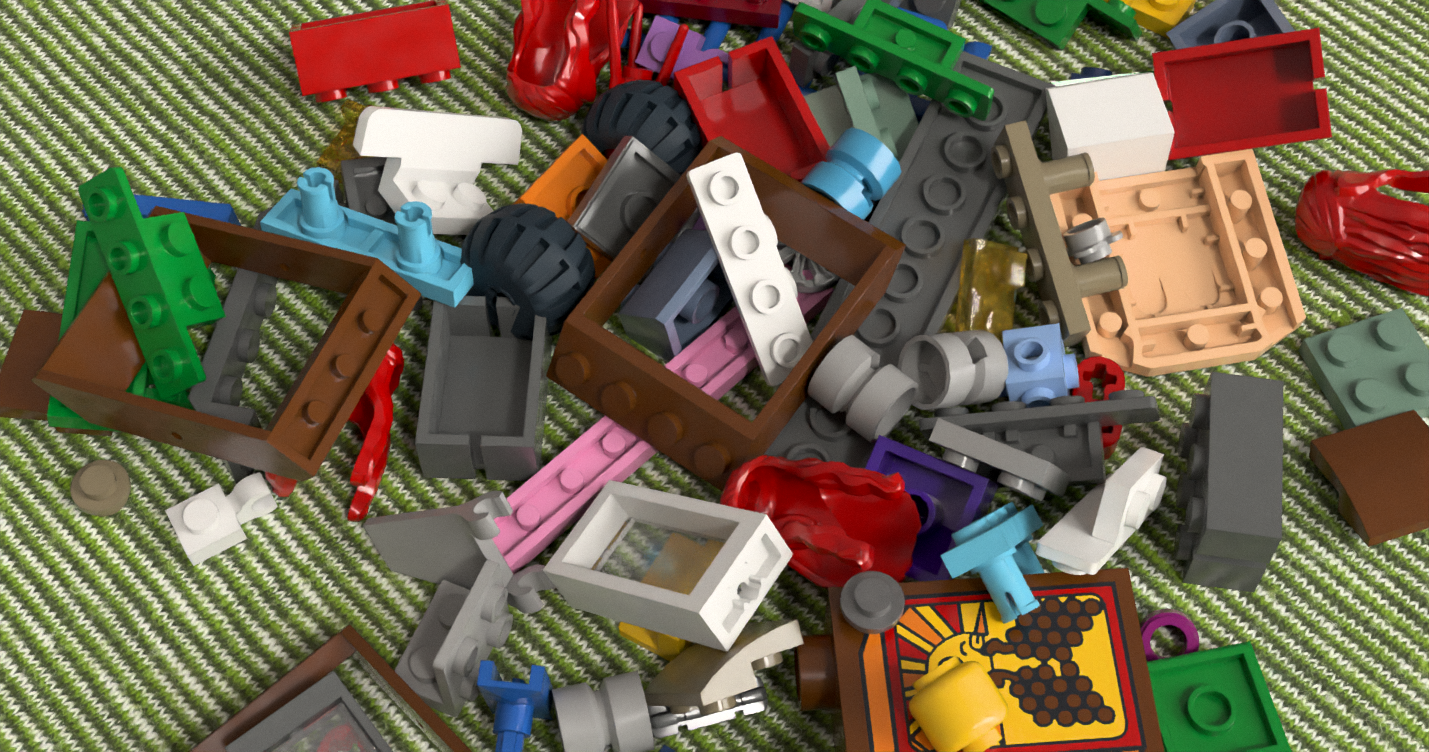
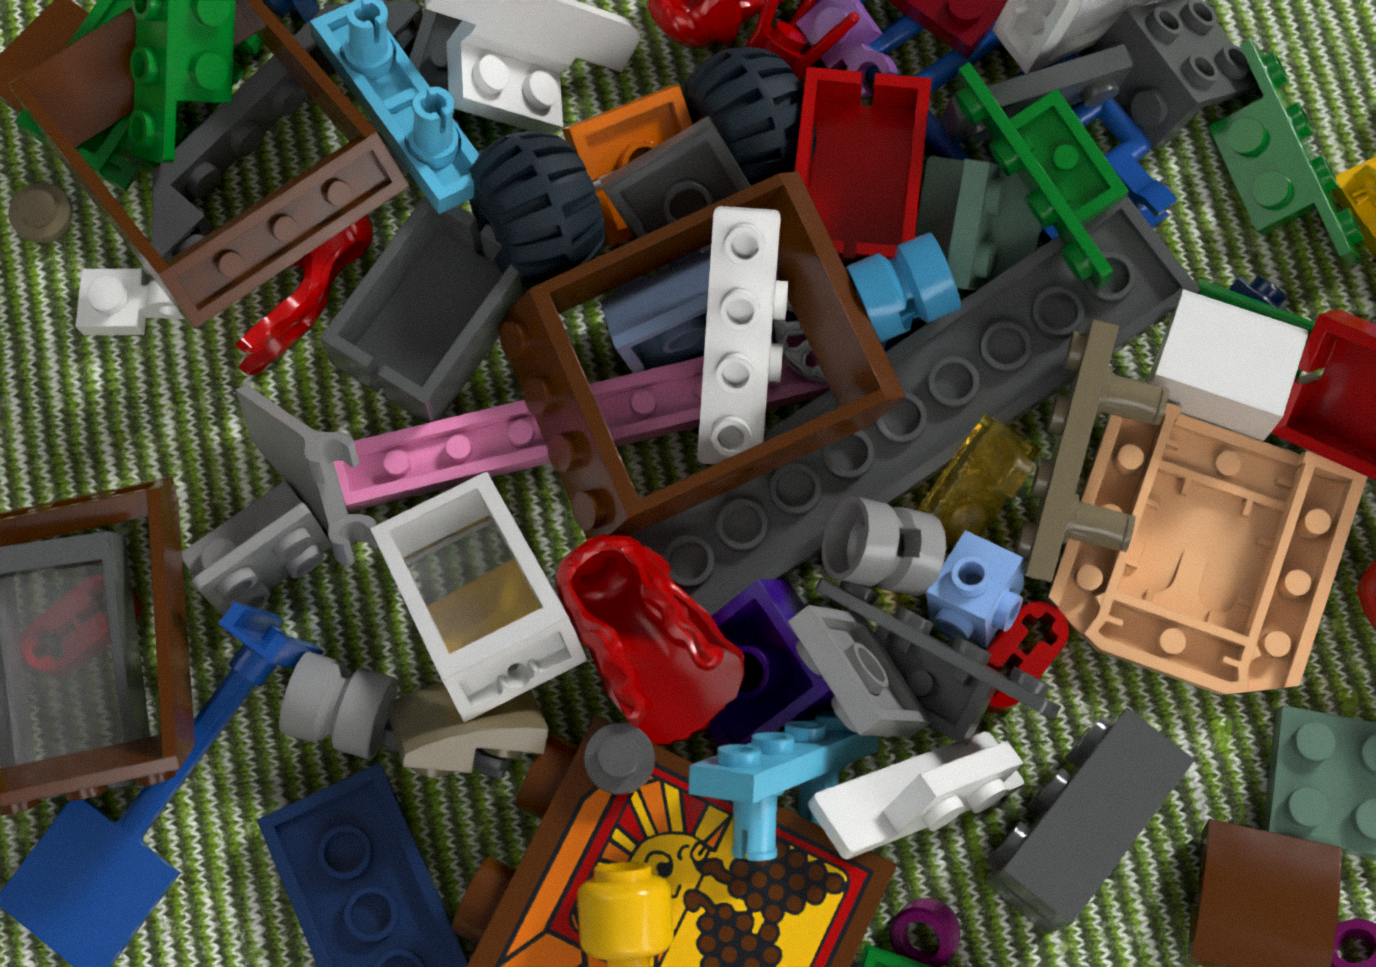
camera: 30 degrees right, 15 degrees up
light grey wheel [808,335,919,444] -> none
light grey plate [1063,217,1123,264] -> none

